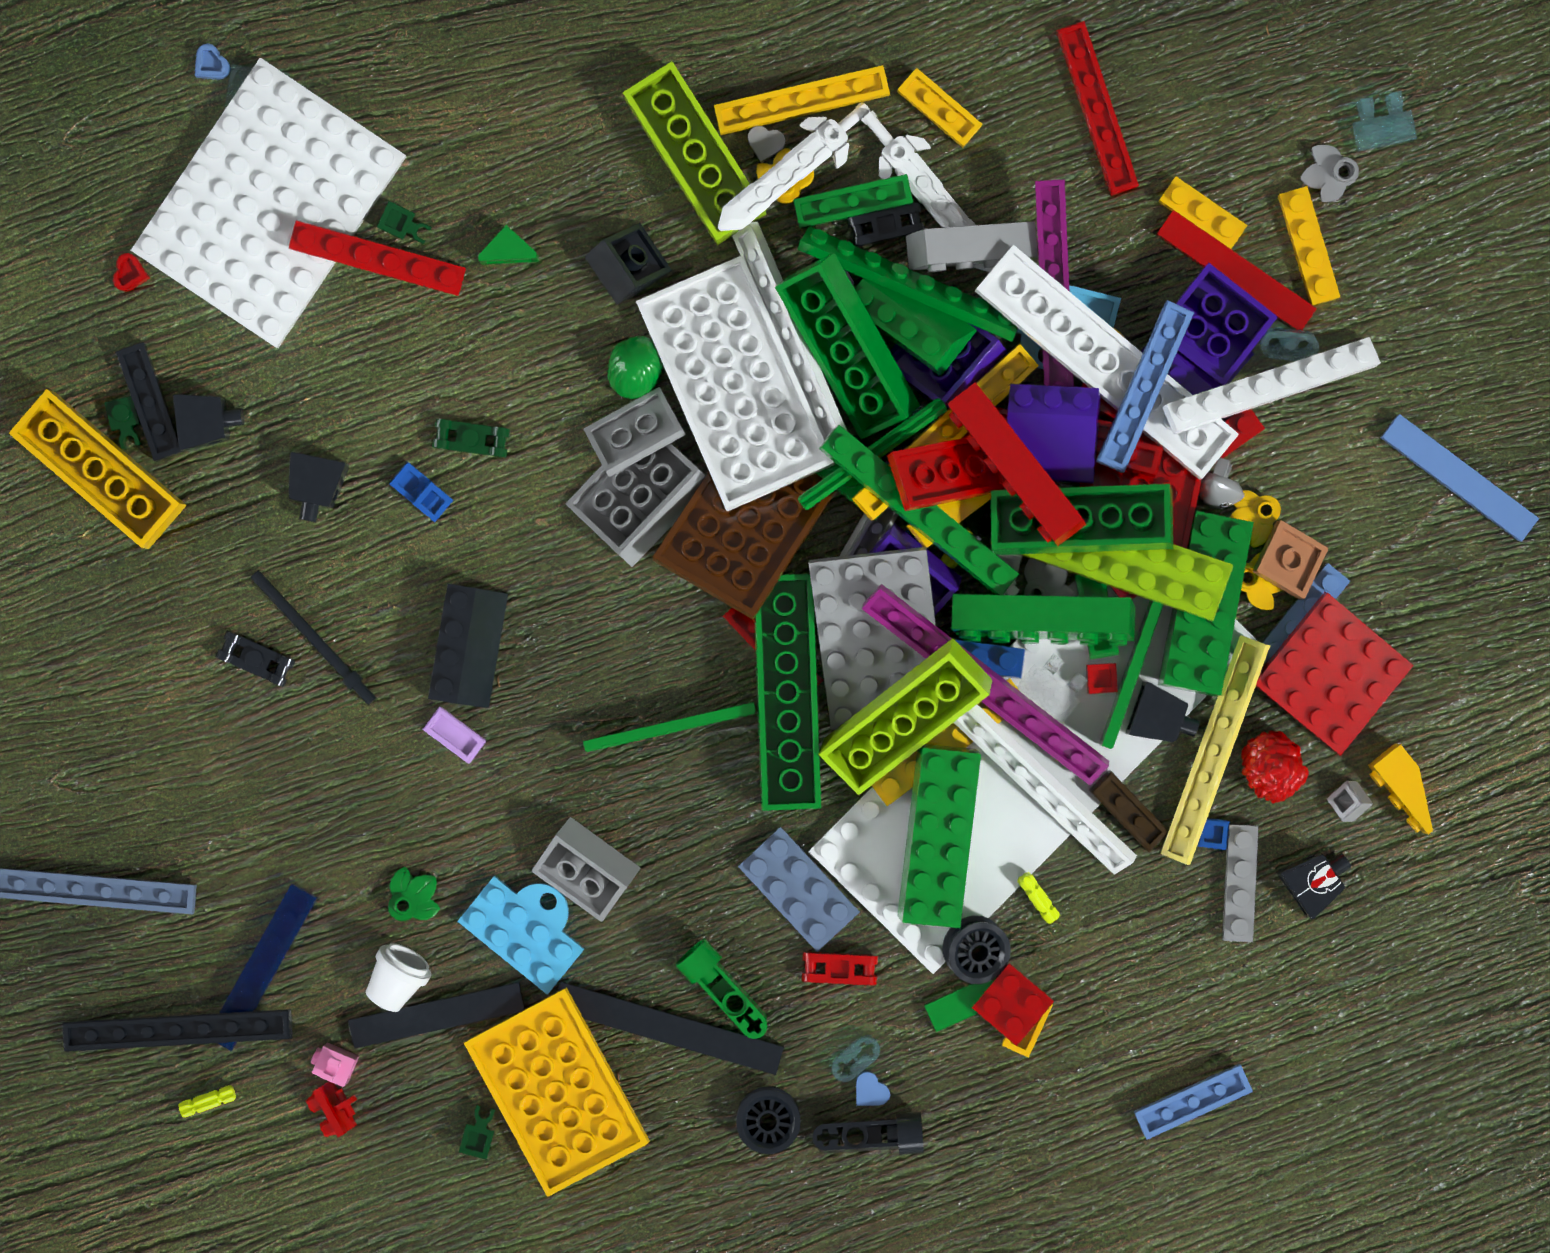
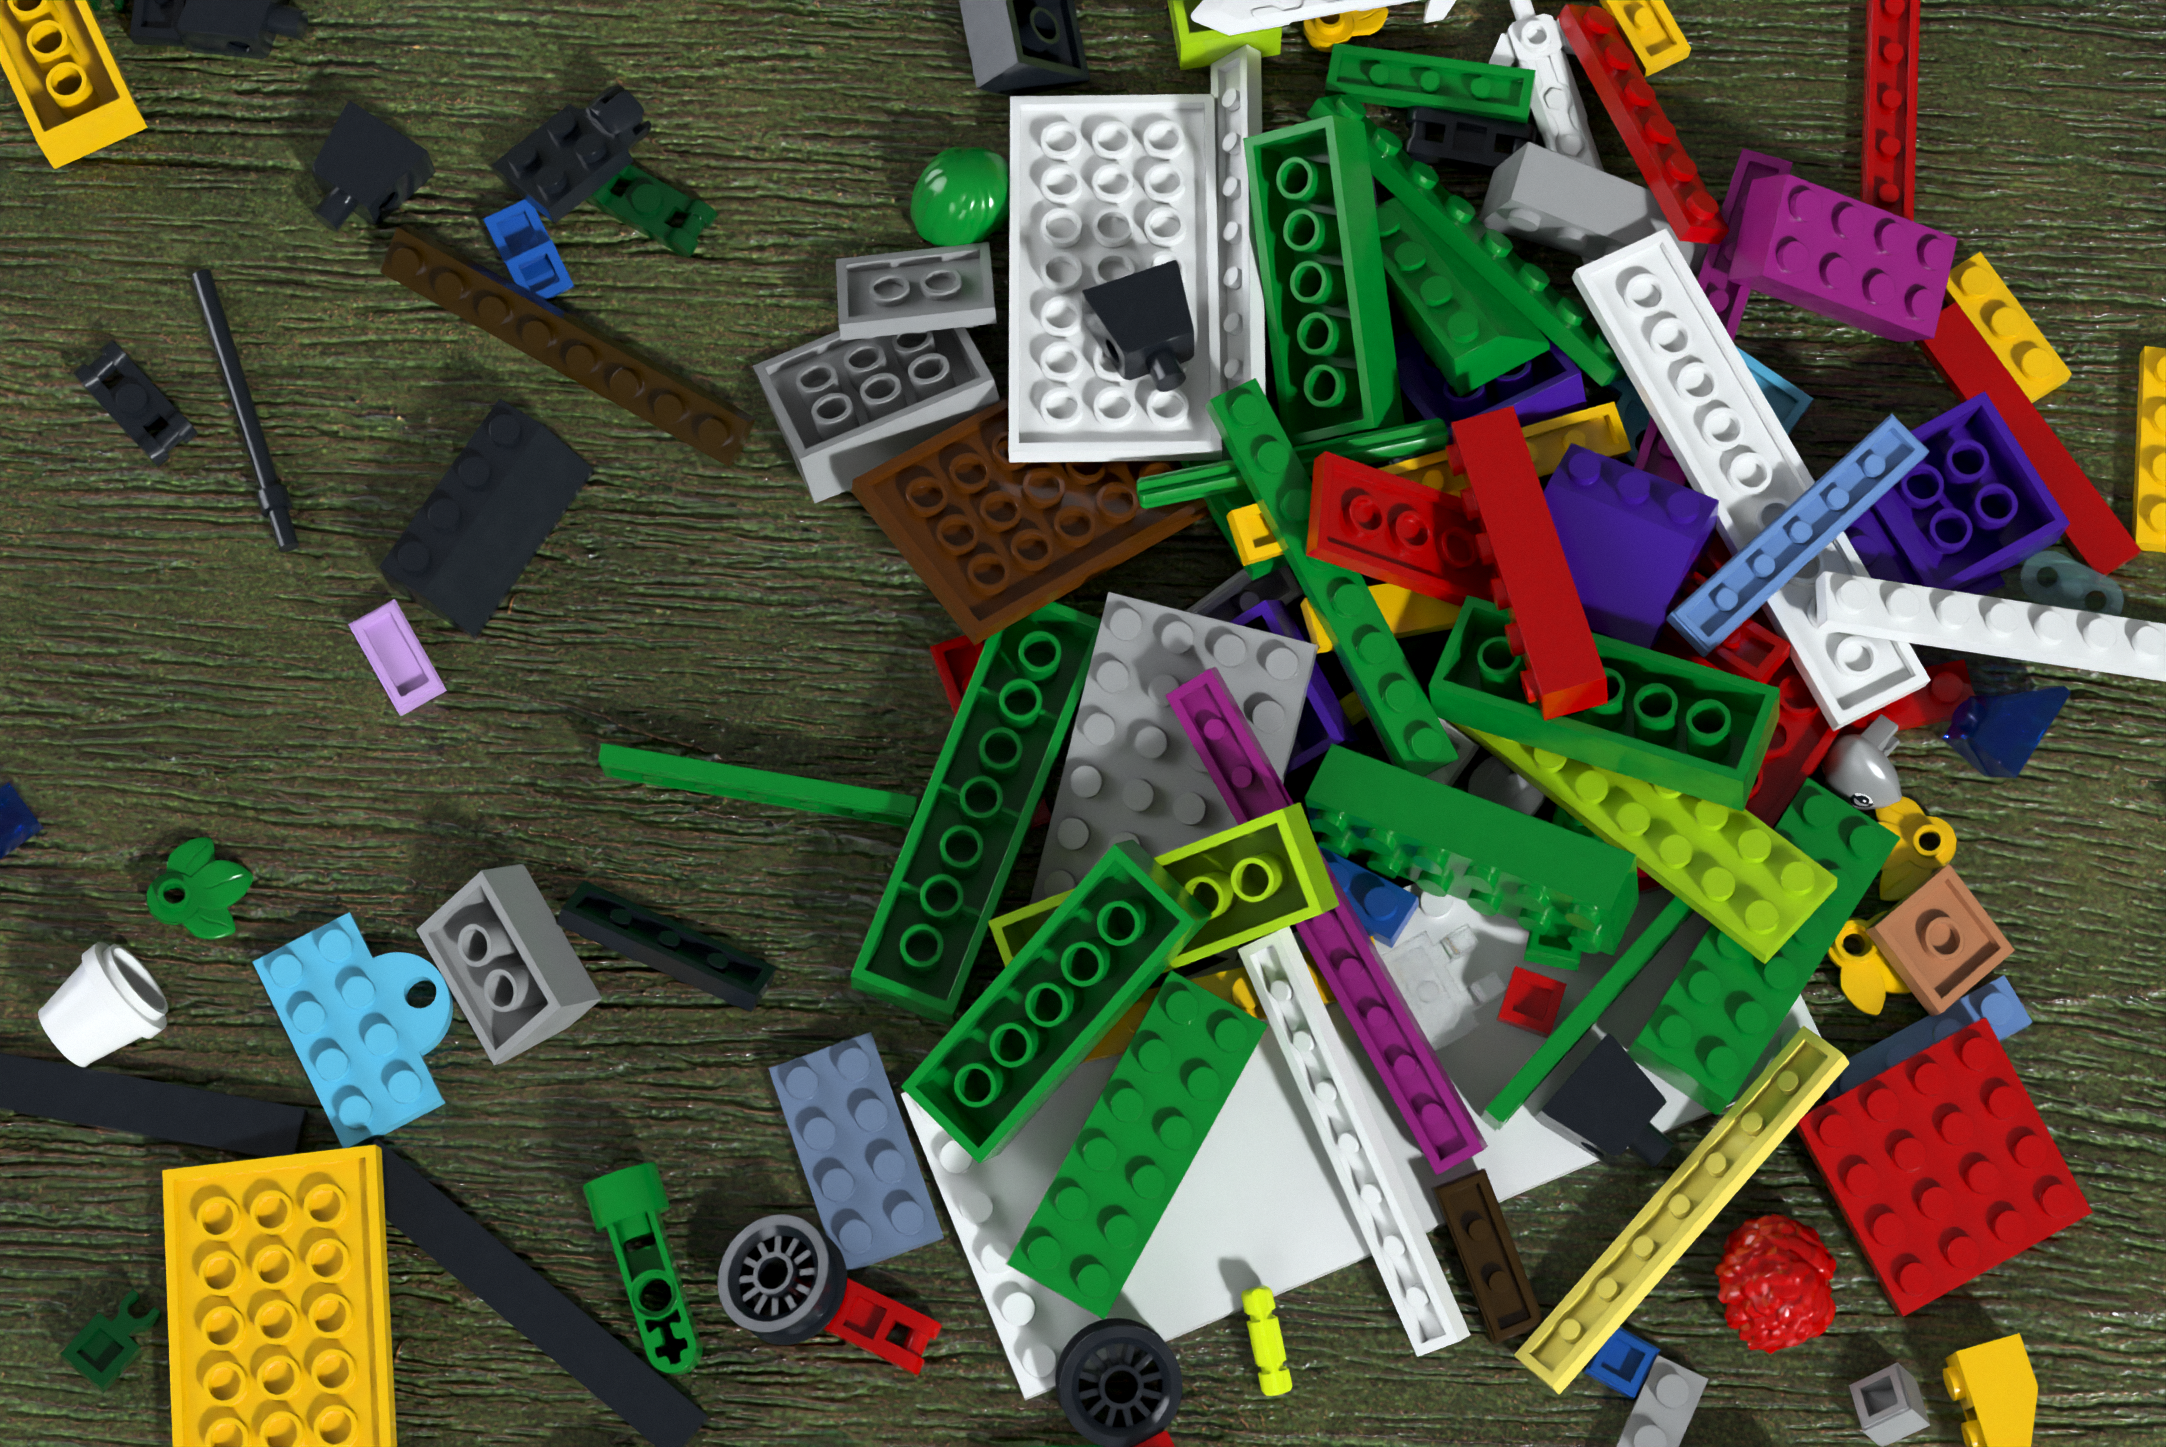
camera: 25 degrees right, 15 degrees down
none -> dark brown plate [380,224,756,467]
none -> black plate [491,84,651,223]
none -> black plate [557,880,777,1012]
none -> black wheel [718,1214,847,1345]
none -> green brick [901,839,1213,1164]
none -> black torso [1082,260,1194,392]
none -> red plate [1556,4,1730,245]
none -> magenta brick [1728,173,1958,342]
none -> clear blue slope [1942,686,2071,778]

